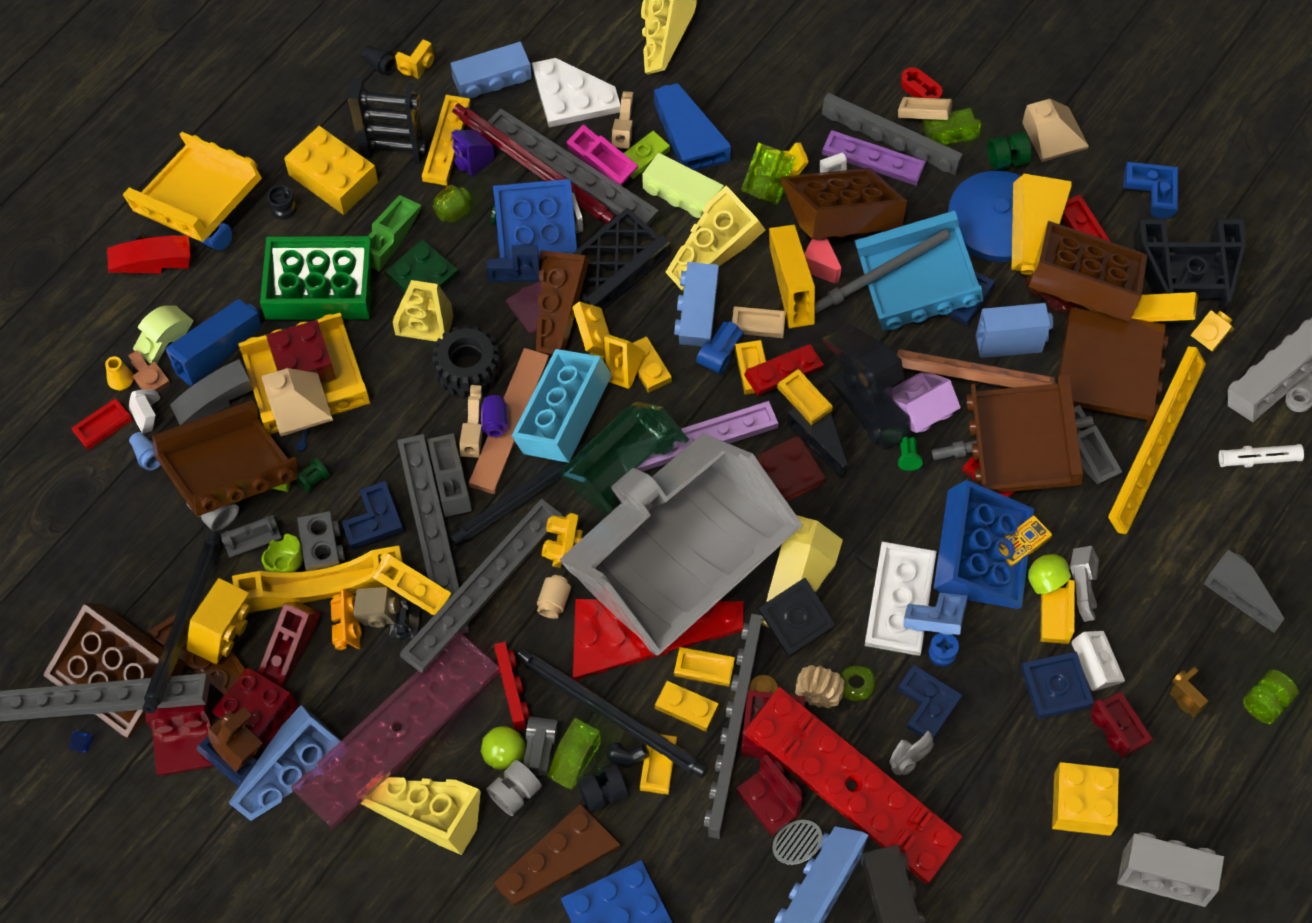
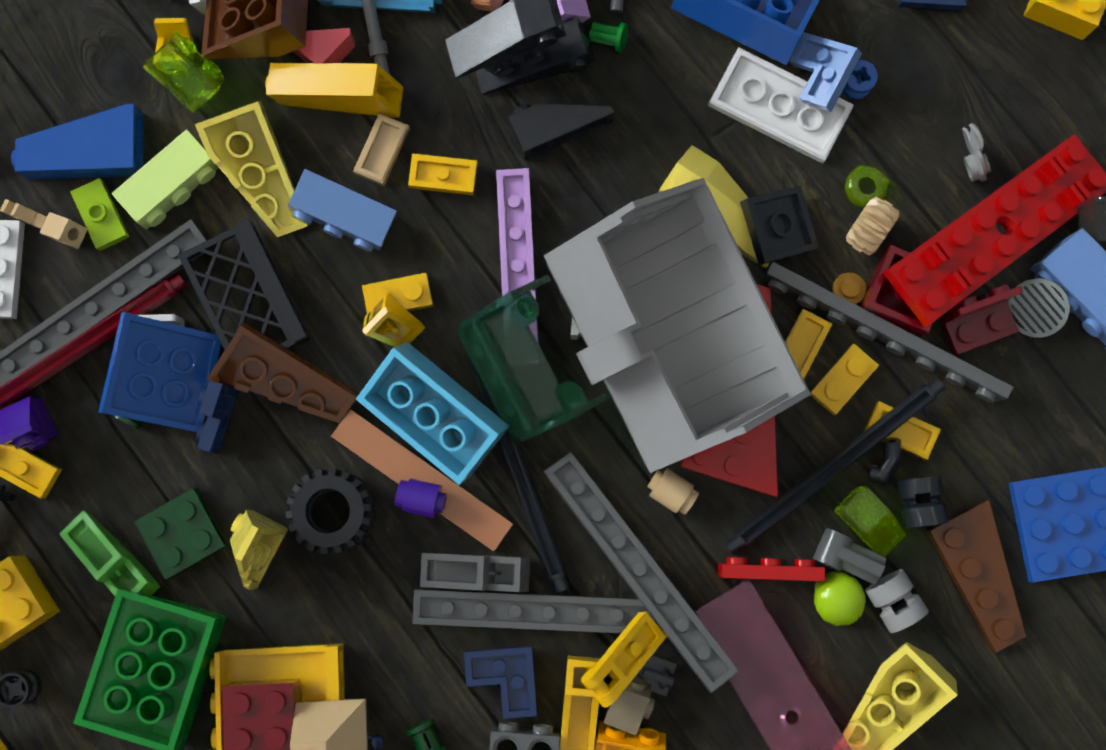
camera: 70 degrees left, 20 degrees up
clear neon green head [432,185,471,223] -> none
tan piece [460,385,483,458] -> none
clear pink piece [506,281,541,335] -> none
yellow hips [542,513,583,568] -> none
dark pink slope [566,125,638,185] -> none
yellow bracket [573,301,610,360] -> none
blue piece [696,321,743,375] -> none
red plate [744,344,824,396] -> none
clear red plate [755,435,826,501] -> none
yellow tile [777,369,833,425] -> none
dark blue plate [898,665,962,739] -> none

